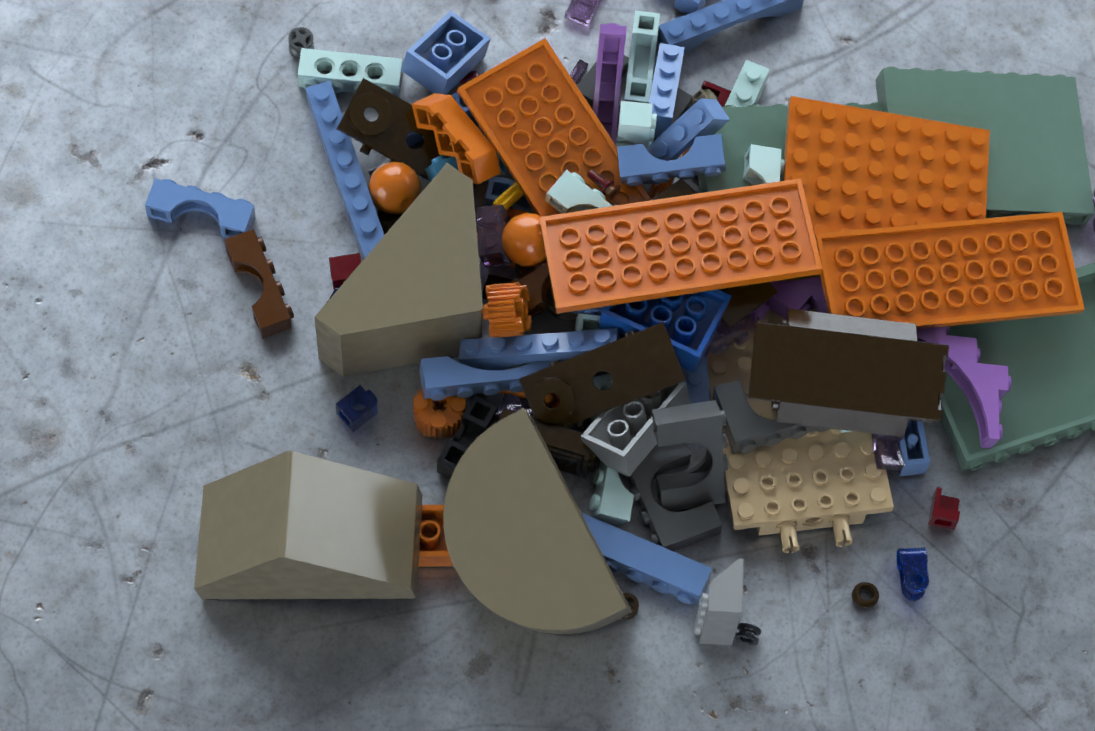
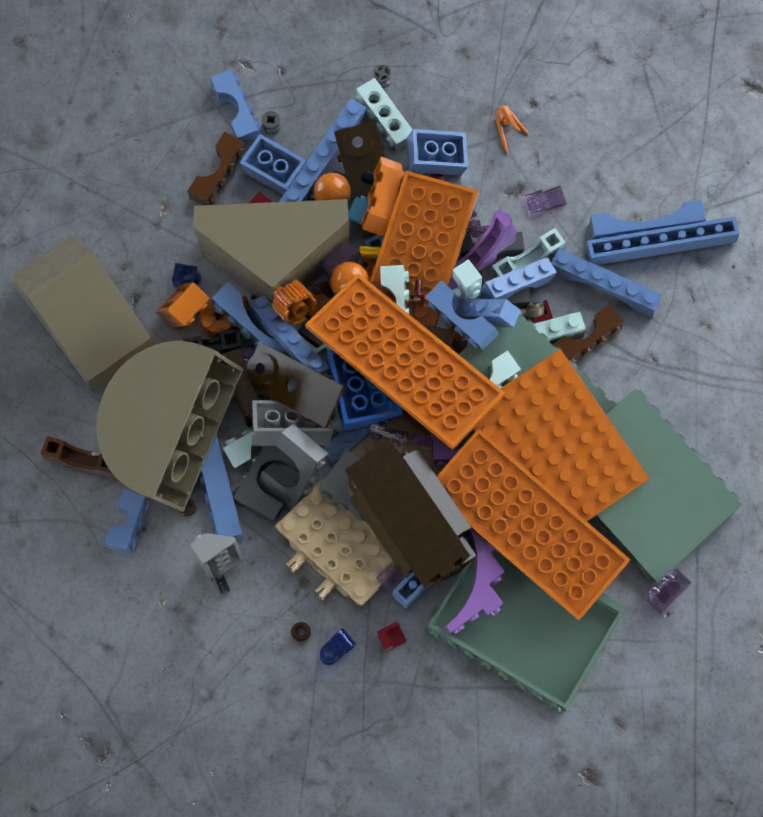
camera: 60 degrees right, 5 degrees up
none -> reddish brown arch [40,436,118,480]
none -> medium blue arch [104,489,149,554]
none -> orange brick [156,282,210,328]
none -> medium blue brick [239,134,306,195]
none -> dark grey wheel [262,111,281,134]
none -> reddish brown arch [552,304,624,364]

